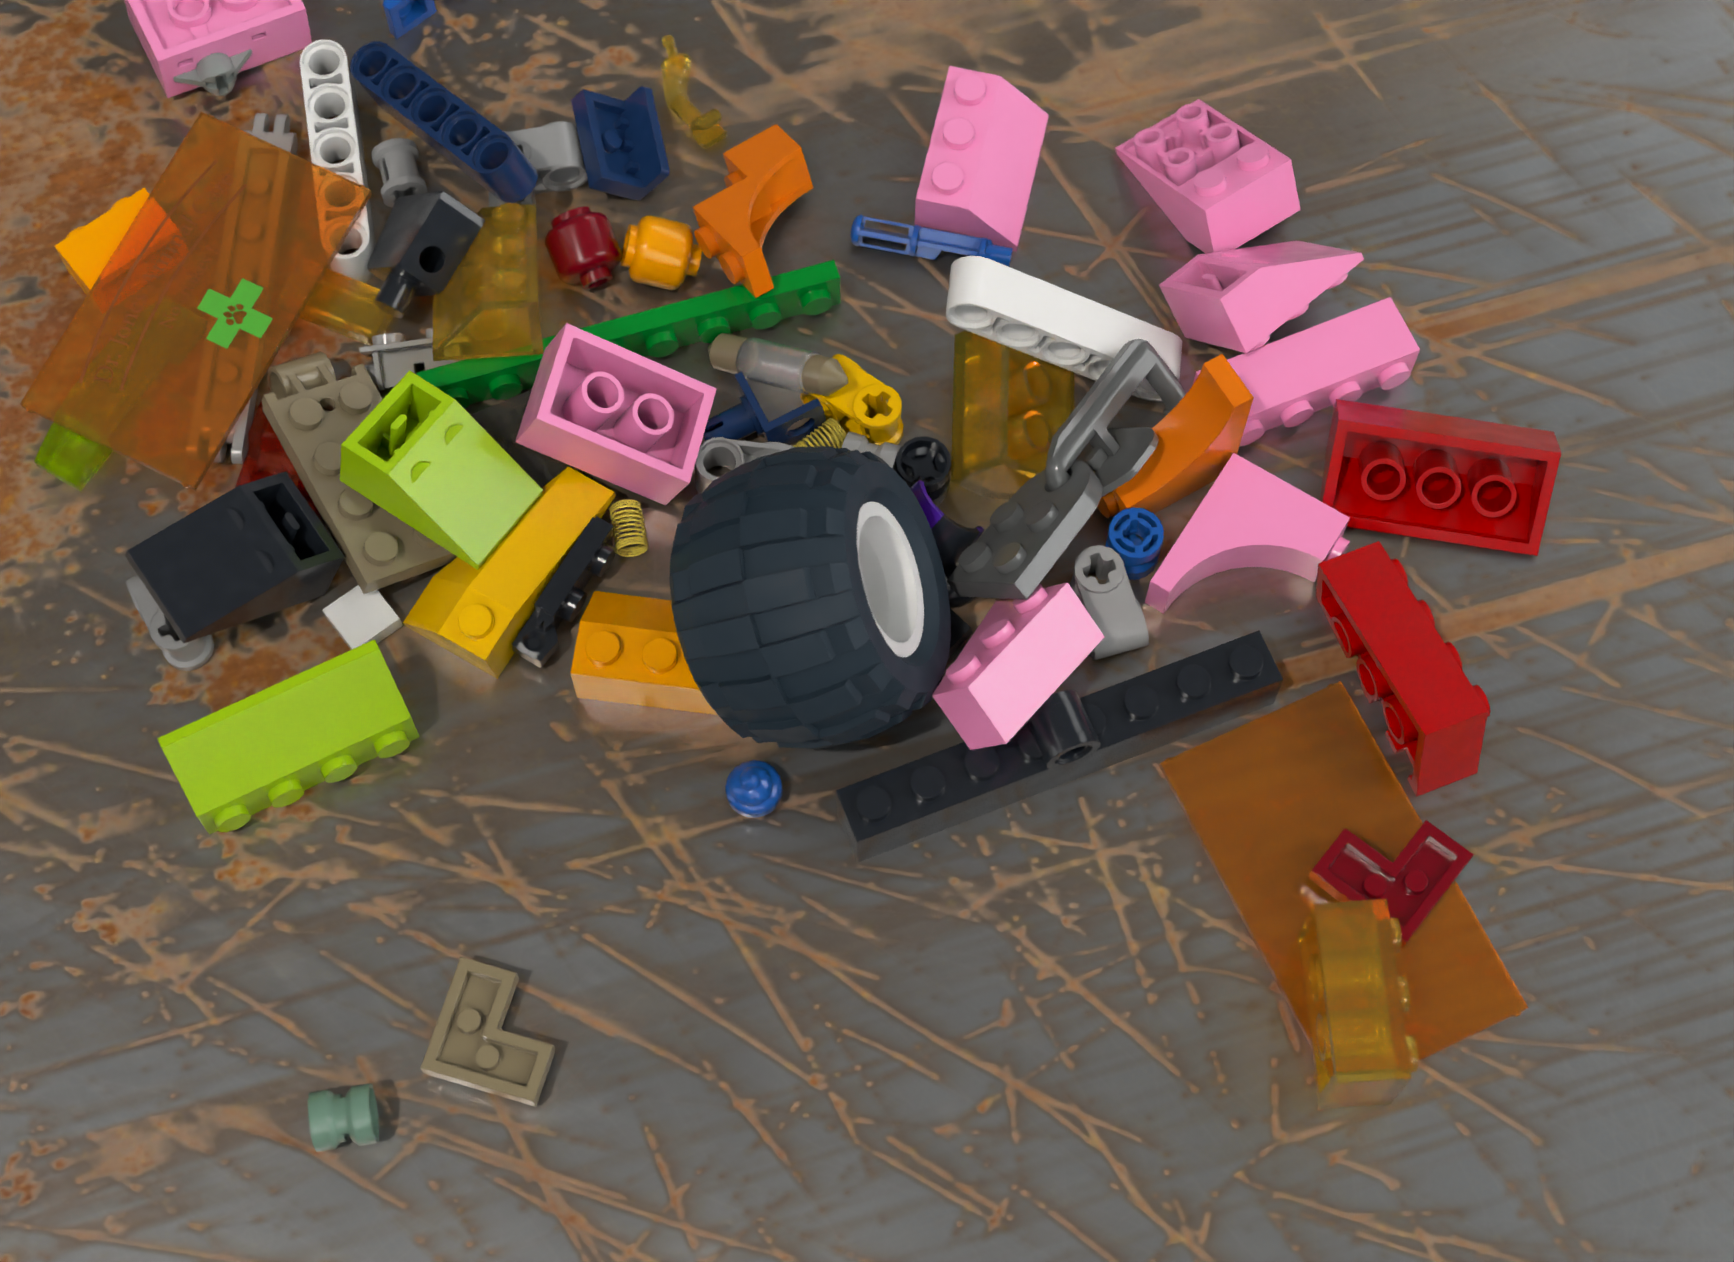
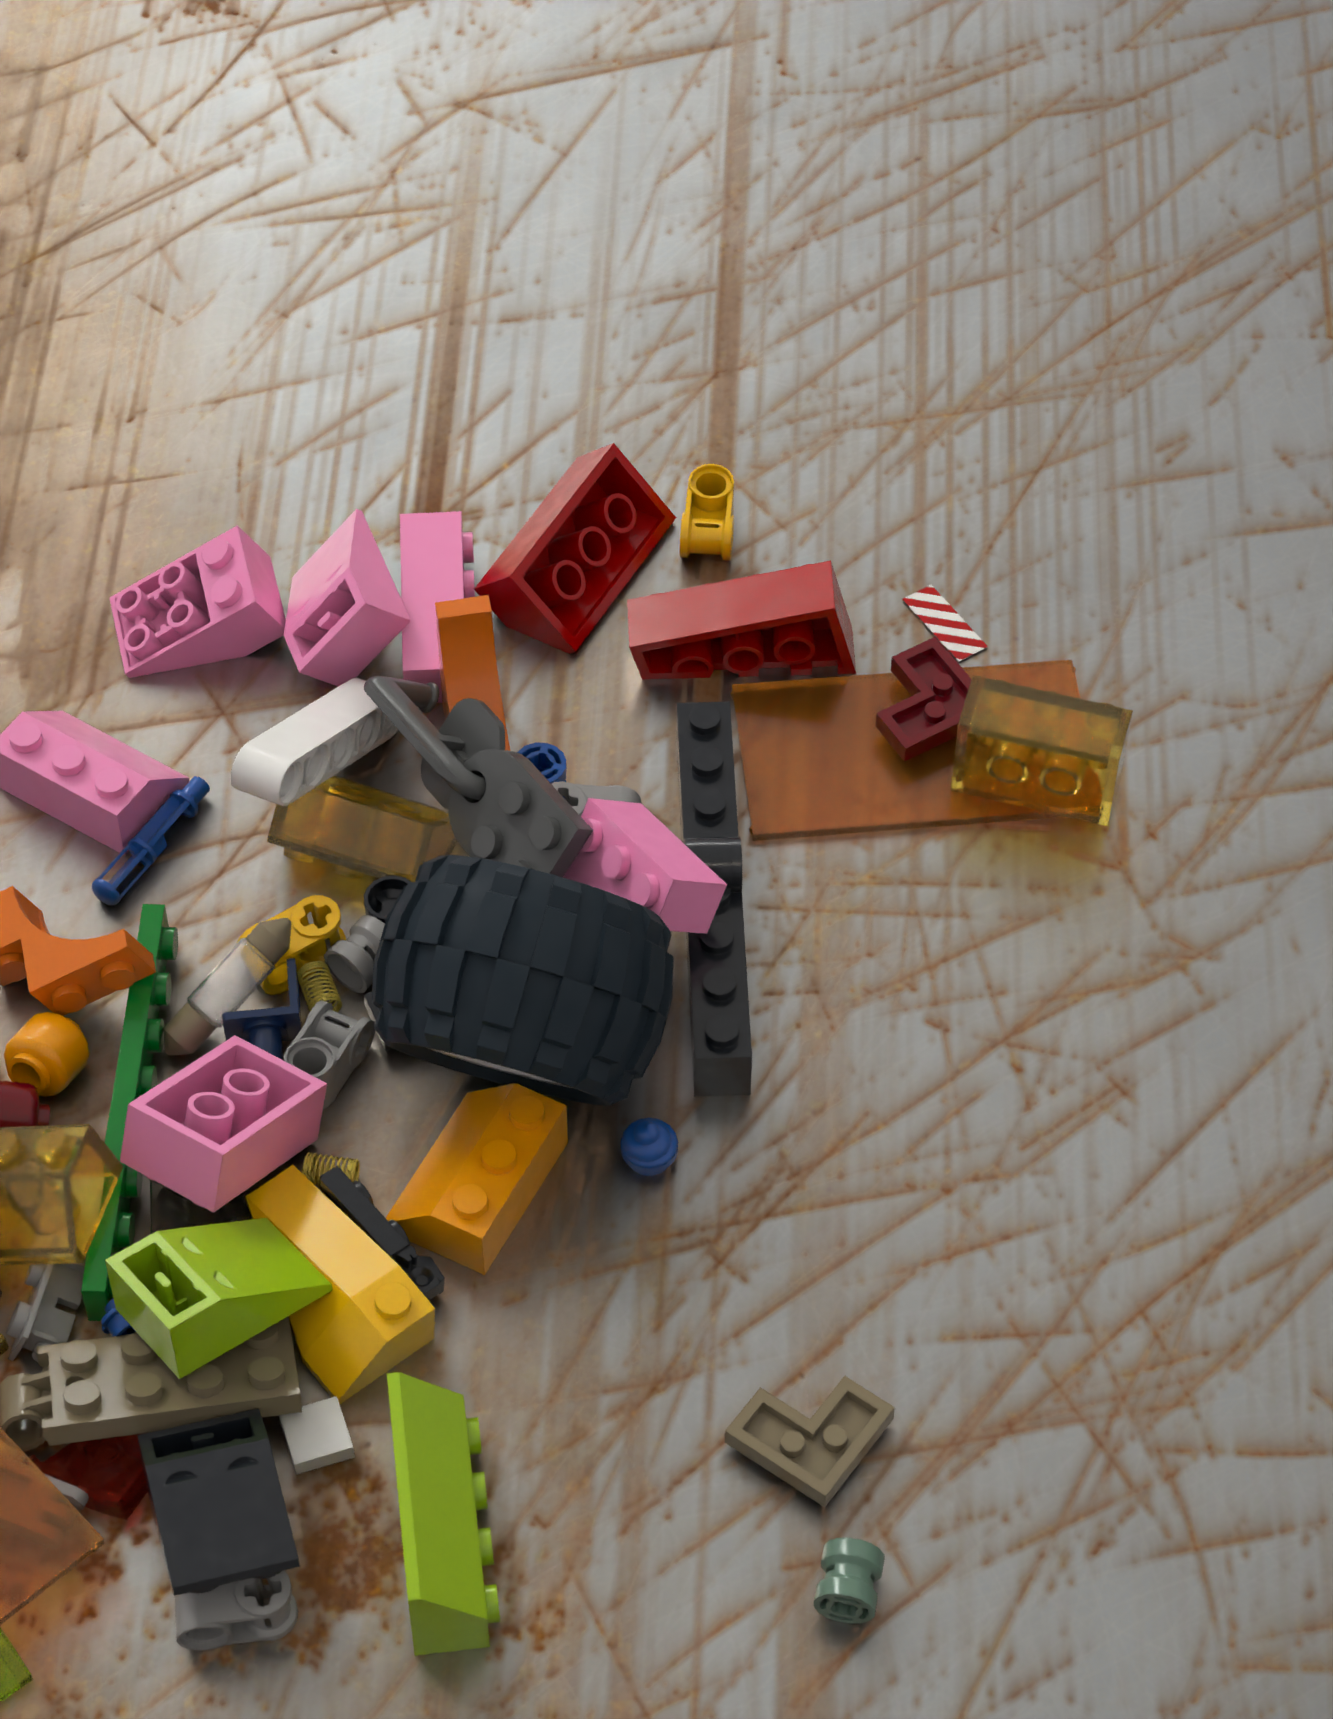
camera: 70 degrees left, 15 degrees down
bright pink arch [1145,453,1350,614] -> none
none -> yellow piece [680,464,734,561]
none -> sticker [902,585,988,662]

